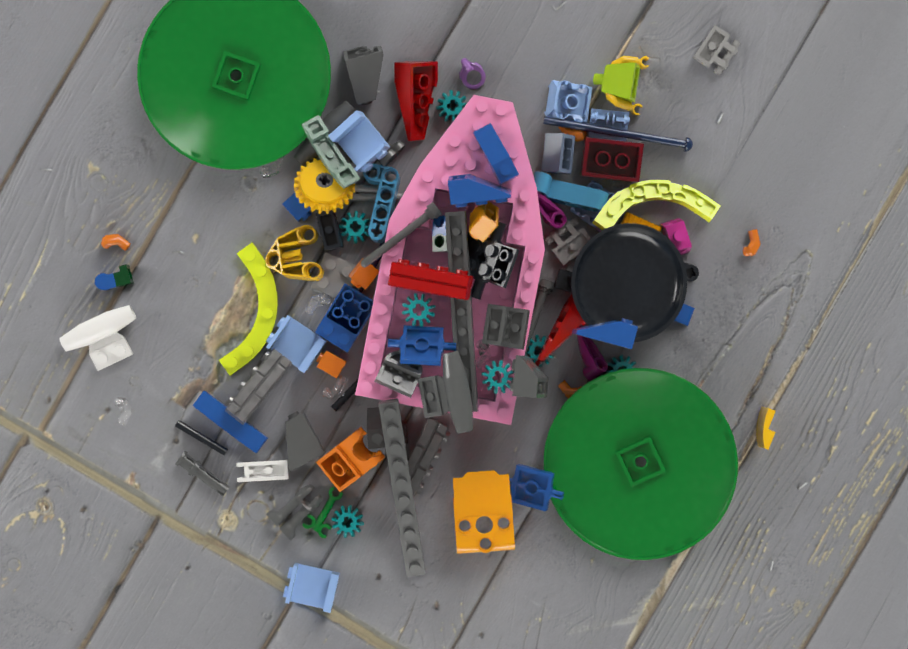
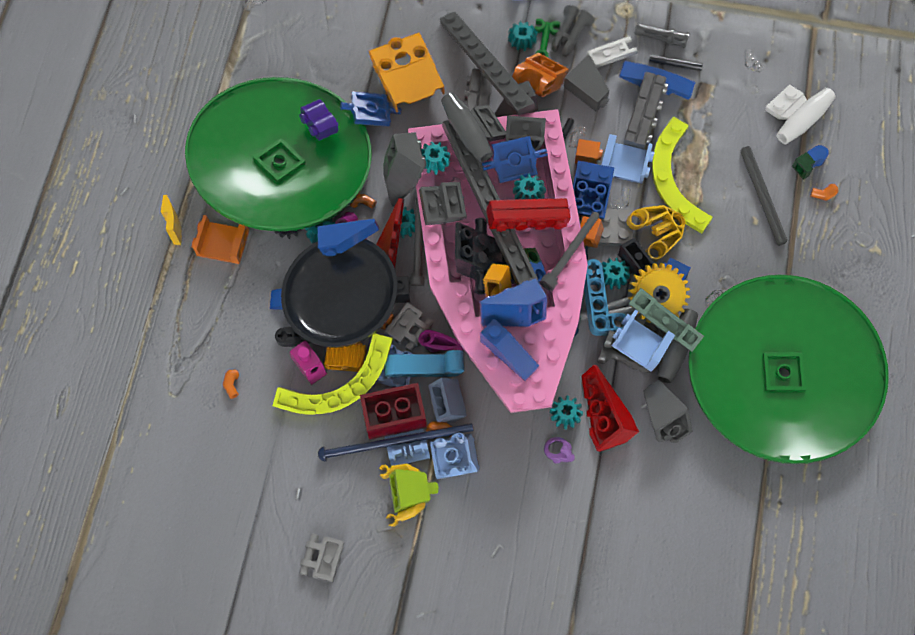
camera: 165 degrees right, 20 degrees down
none -> orange panel [192,215,250,264]
none -> dark purple brick [299,99,338,141]
none -> dark grey axle [741,146,787,245]

